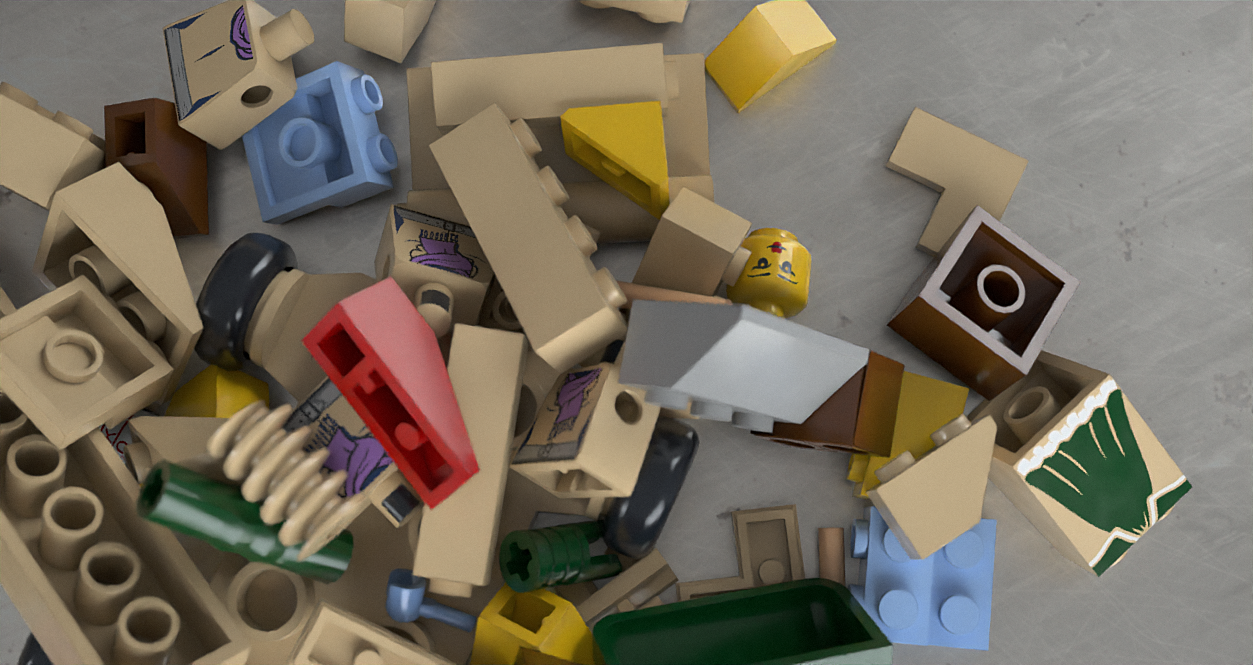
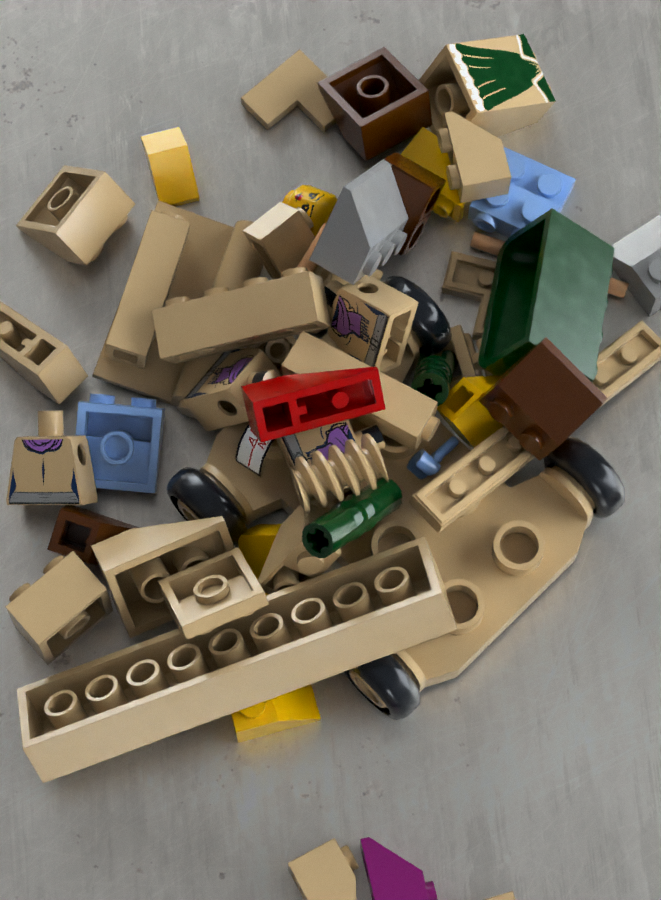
camera: 75 degrees left, 10 degrees down
yellow slope [560,100,670,220] -> none

